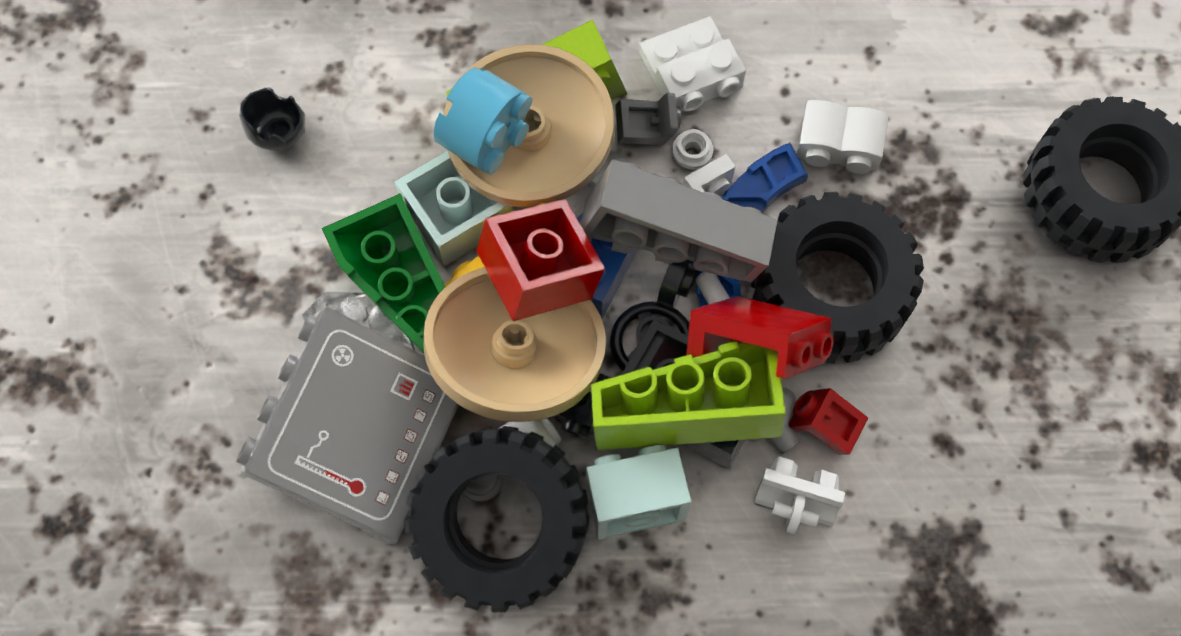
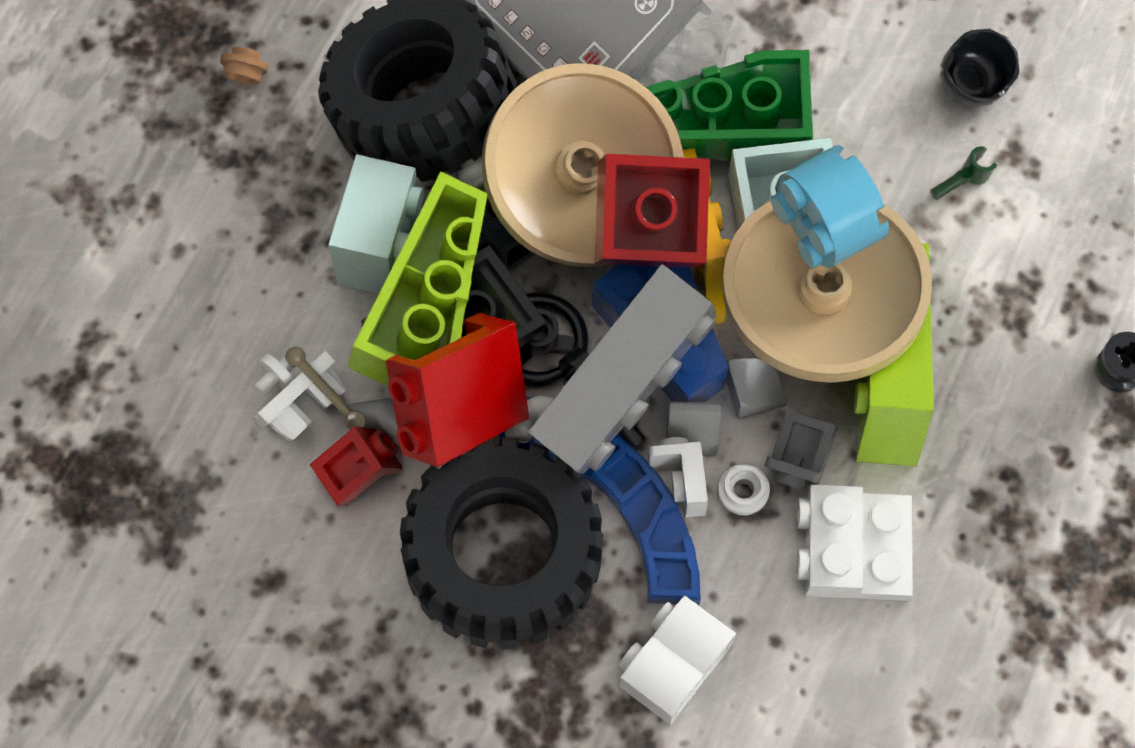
camera: 115 degrees right, 0 degrees up
none -> dark tan hinge [285,346,366,430]
none -> dark green hand [930,146,998,200]

